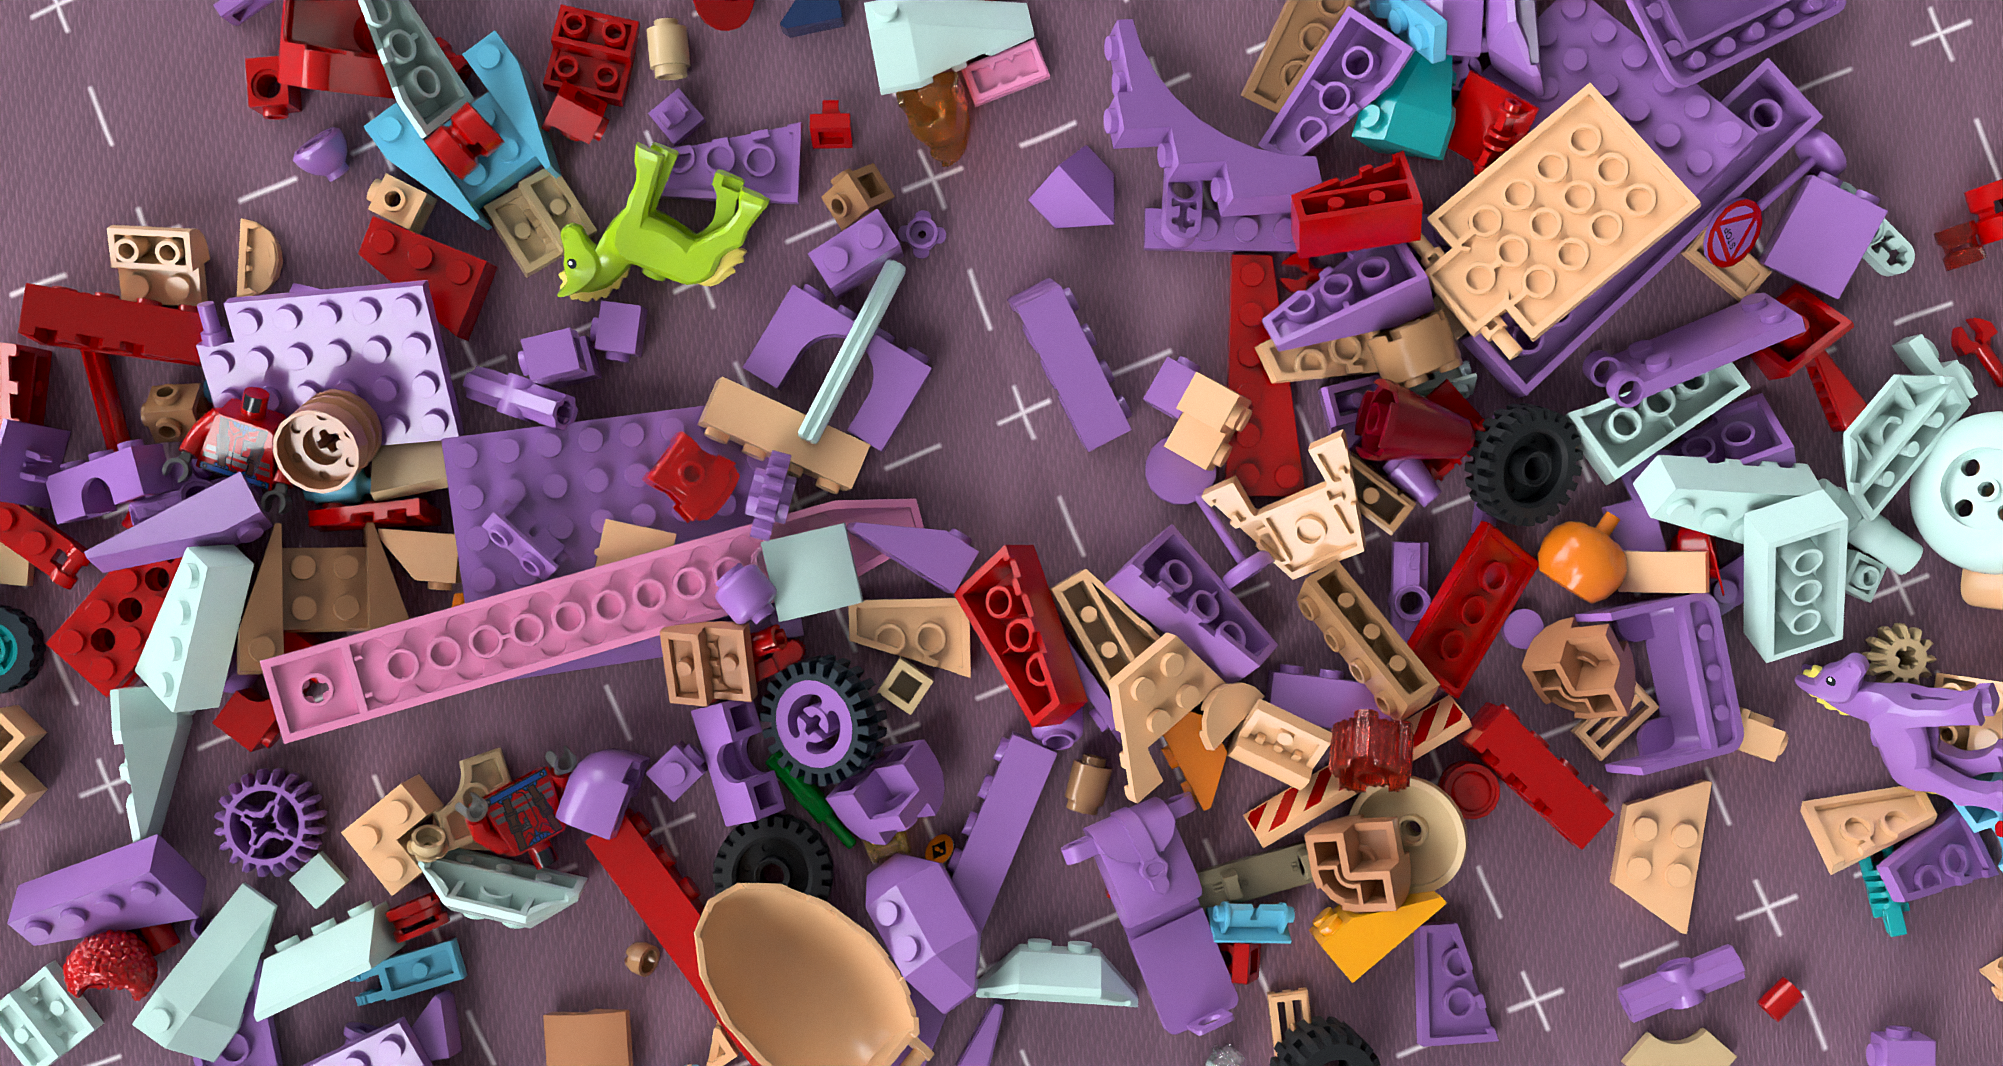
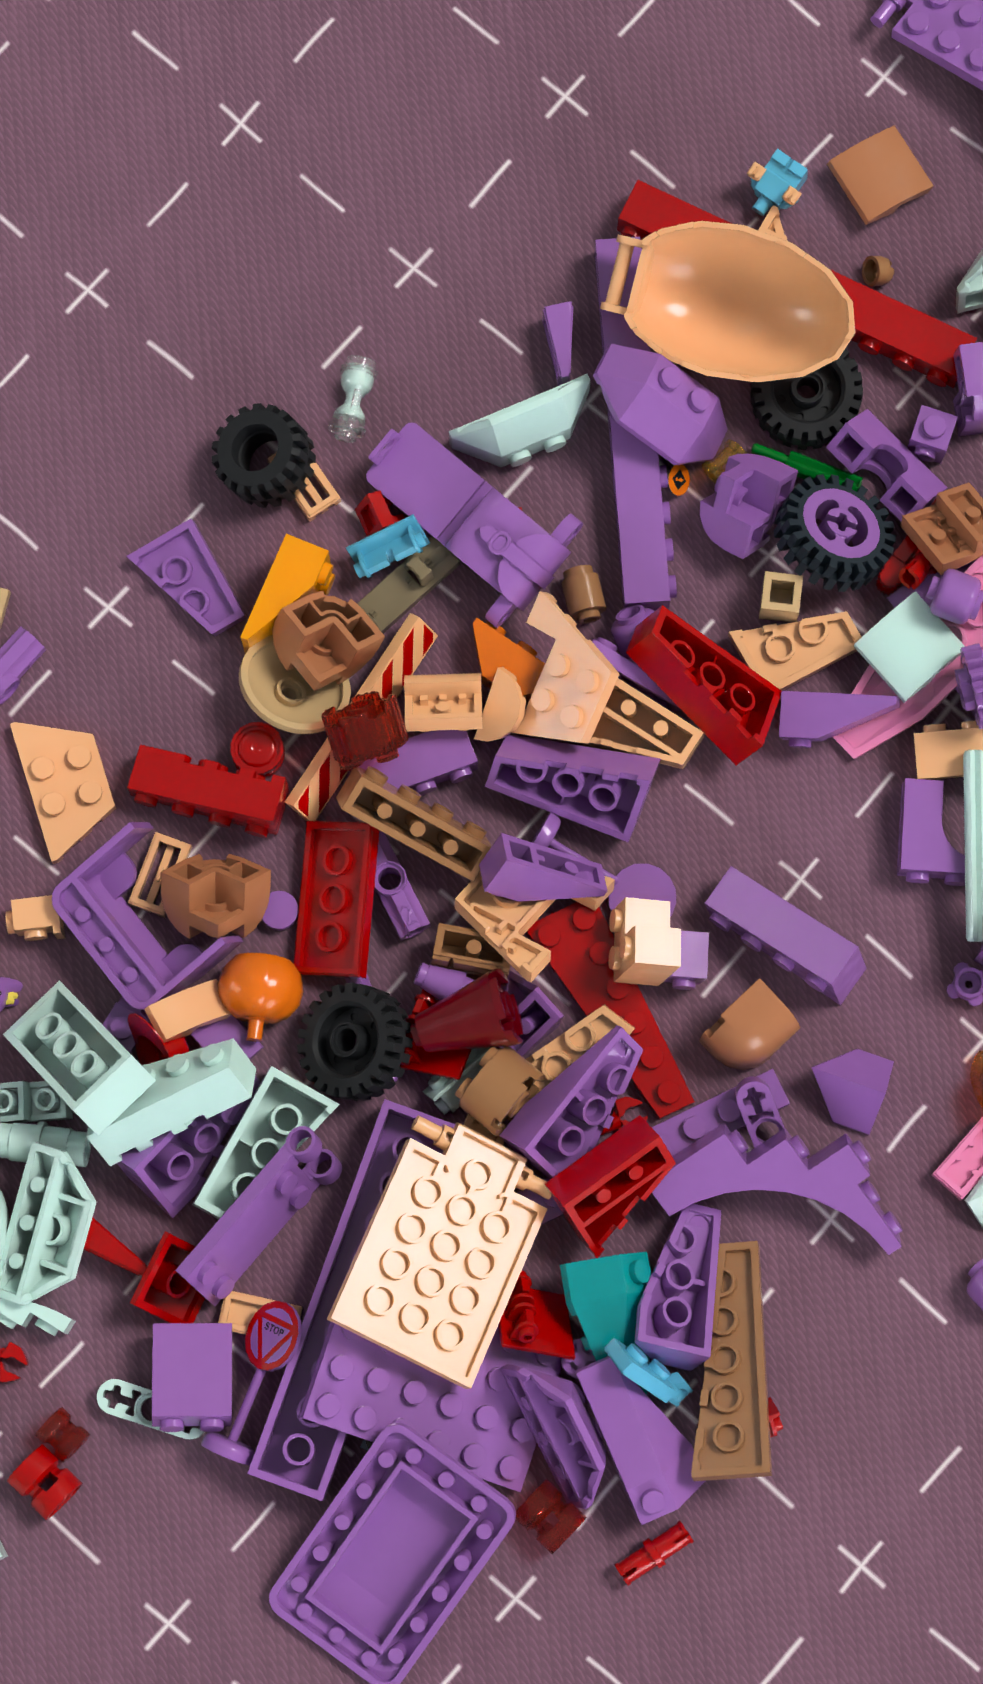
camera: 155 degrees right, 10 degrees down
none -> medium lavender slope [479,833,608,902]
none -> nougat brick [699,978,800,1070]

